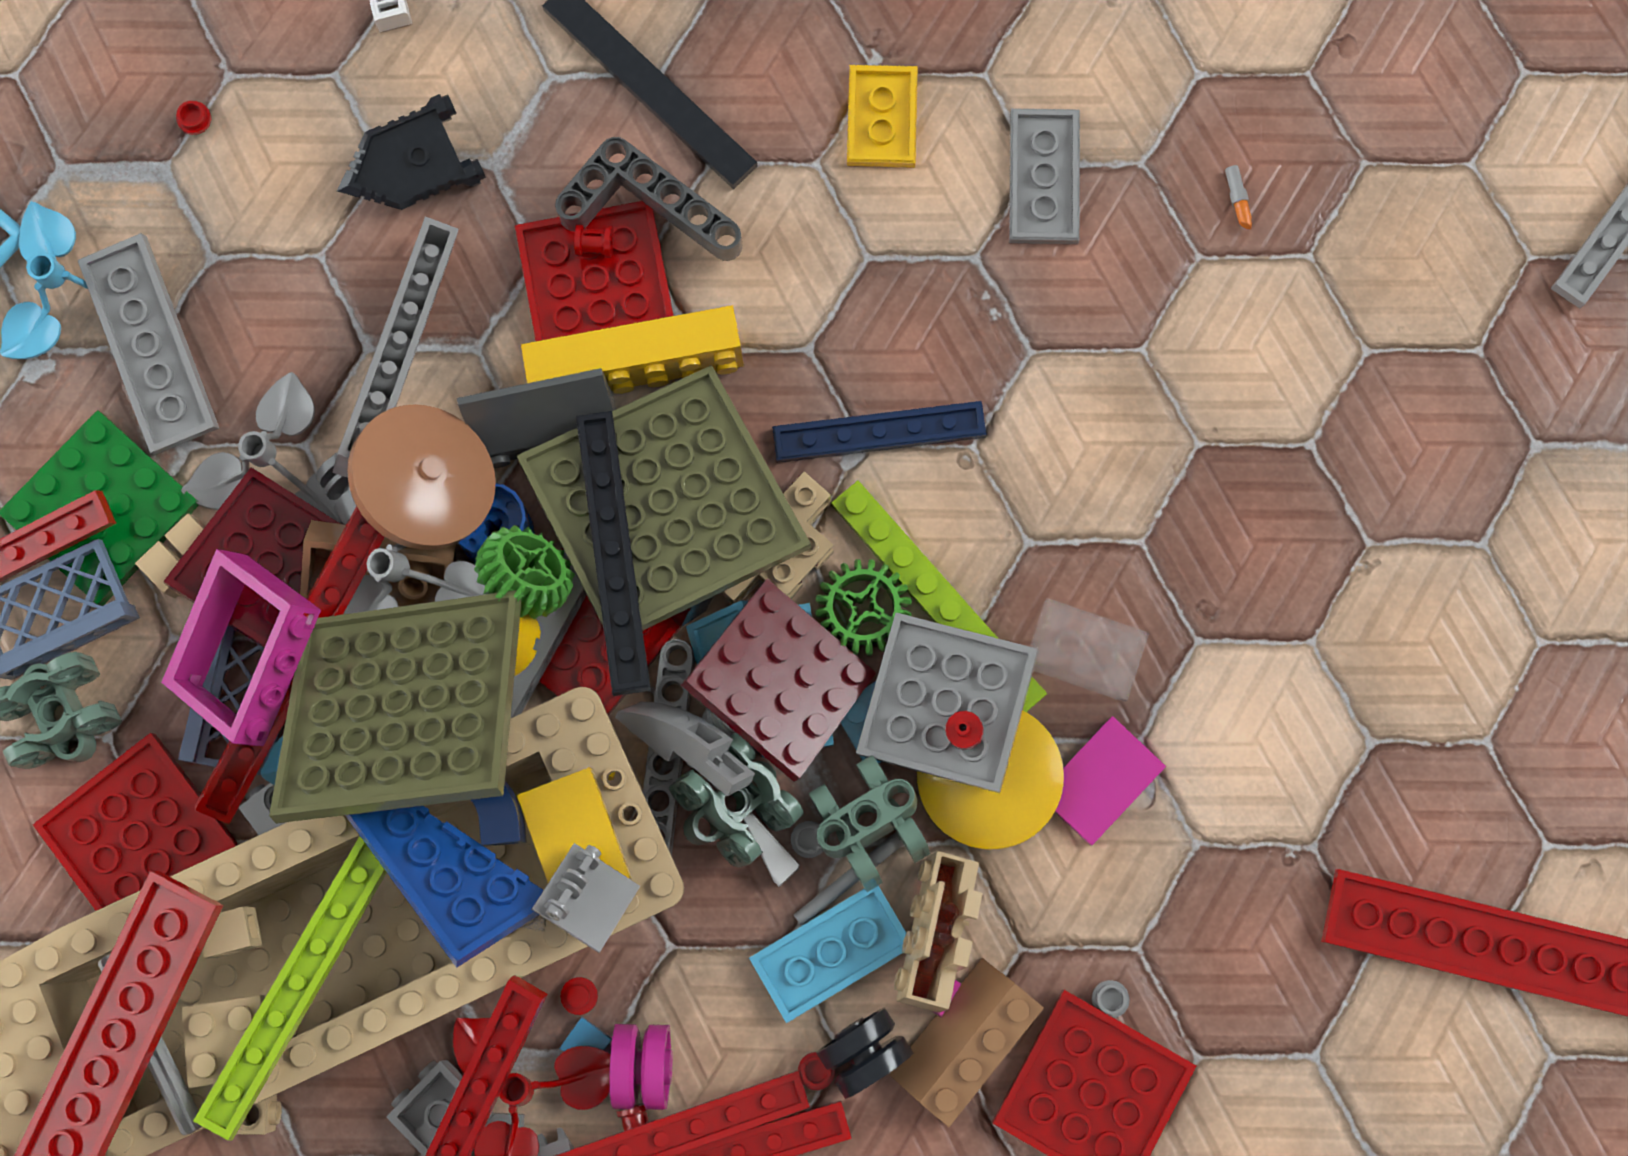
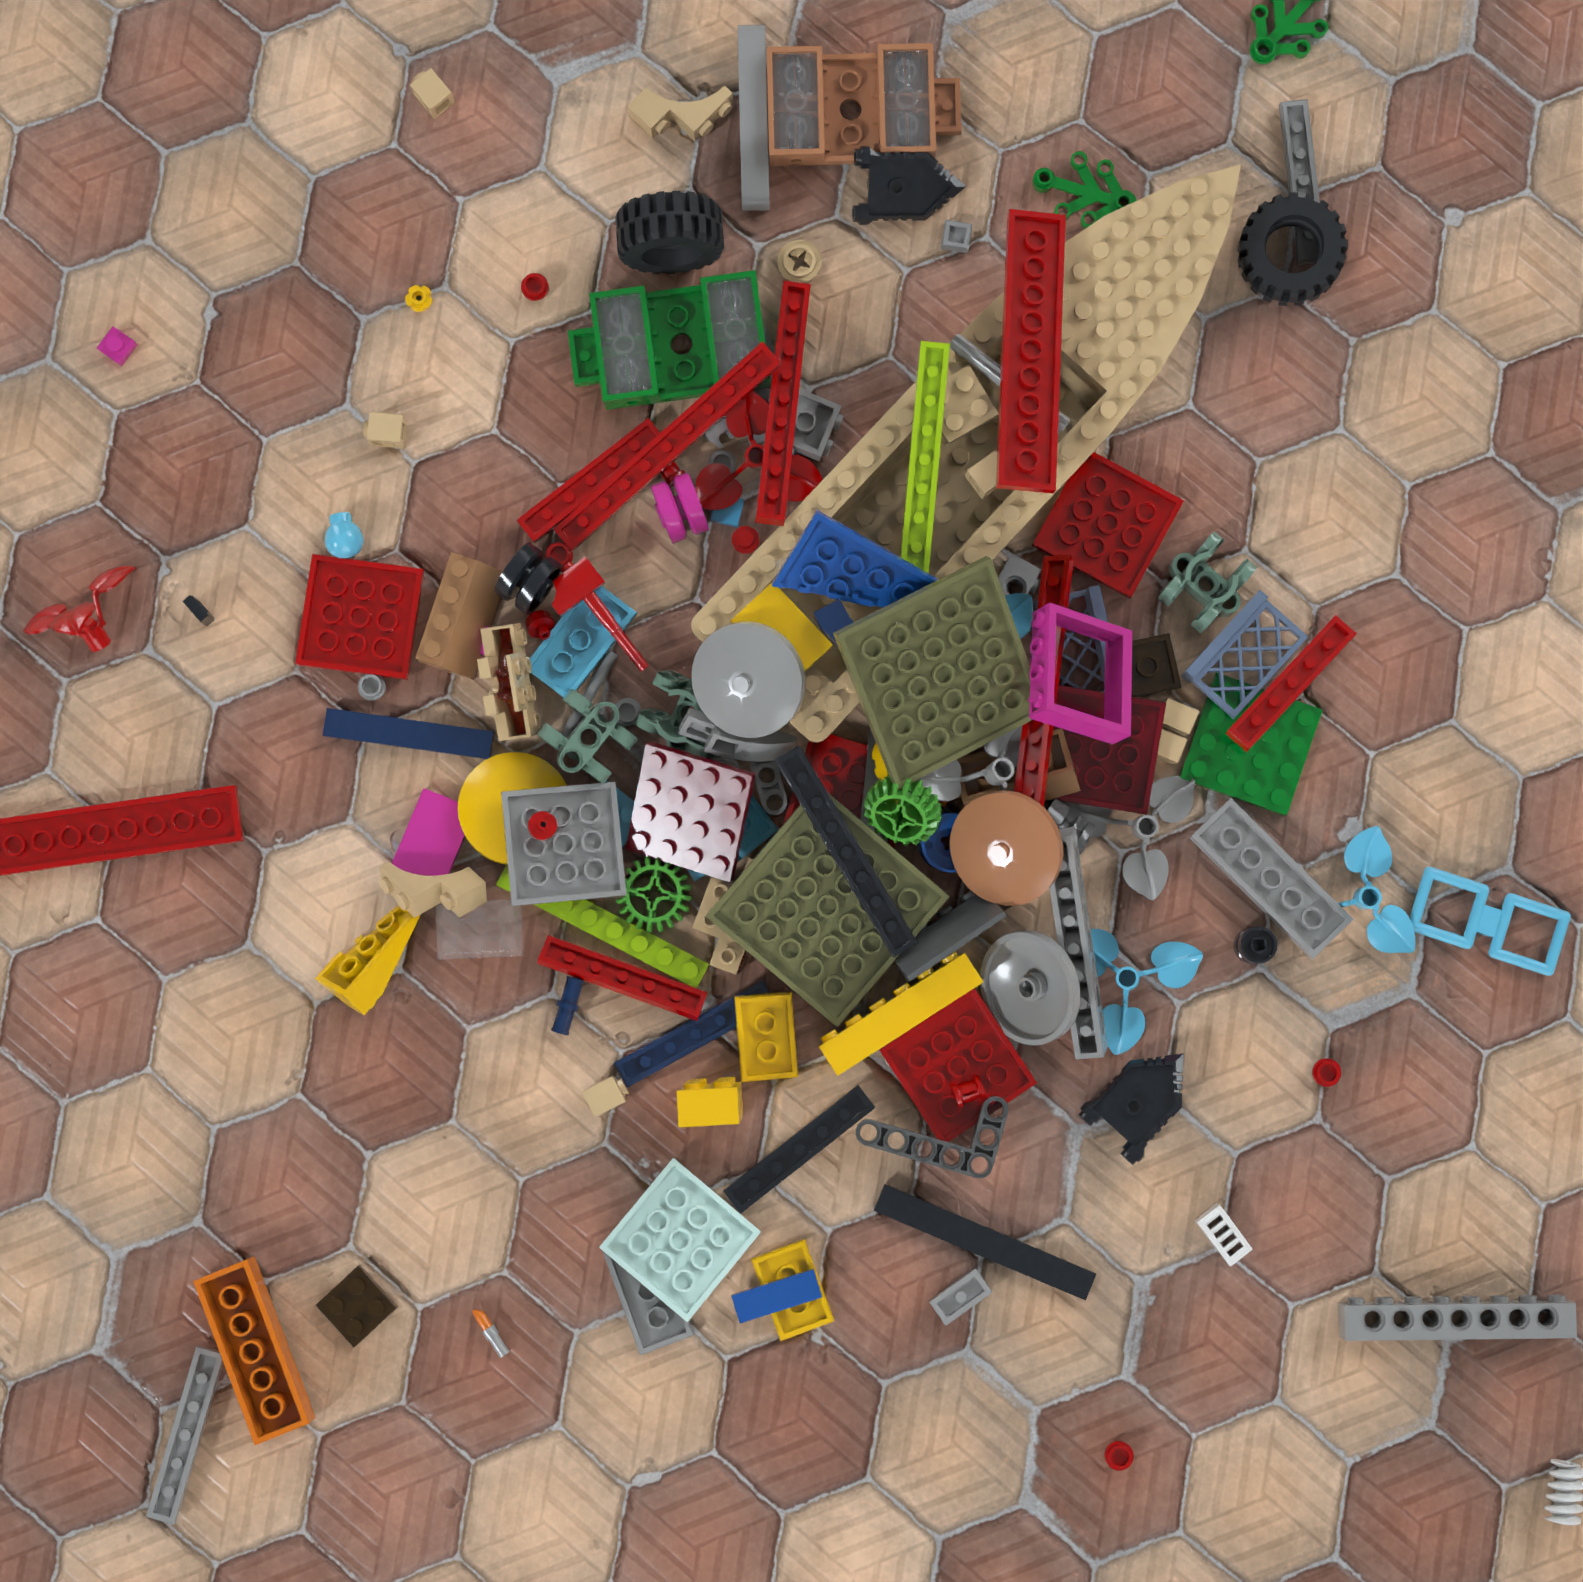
camera: 155 degrees right, 5 degrees up
light grey hinge [532,843,640,953] -> none
white slope [744,813,800,887] -> none
none -> orange brick [193,1256,316,1445]
none -> yellow wedge [315,905,421,1015]
none -> dark brown plate [316,1265,398,1348]
none -> dark blue tile [322,708,495,760]
none -> tan arch [379,861,487,918]
none -> red tile [525,610,555,640]
none -> red plate [537,935,708,1021]
none -> red piece [551,556,649,672]
none -> dark blue pin [551,976,584,1035]
none -> tan brick [582,1075,629,1117]
none -> light aqua plate [599,1158,761,1322]
none -> yellow brick [677,1077,743,1127]
none -> light grey dish [692,621,805,738]
none -> light grey plate [708,450,736,474]
none -> black plate [723,1085,876,1214]
none -> blue tile [731,1268,822,1323]
none -> yellow tile [734,991,798,1082]
none -> light grey plate [929,1268,992,1325]
none -> light grey dish [980,930,1080,1045]
none -> medium azure plant [1091,929,1203,1055]
none -> dark brown plate [1131,633,1182,698]
none -> black wheel [1233,926,1277,964]

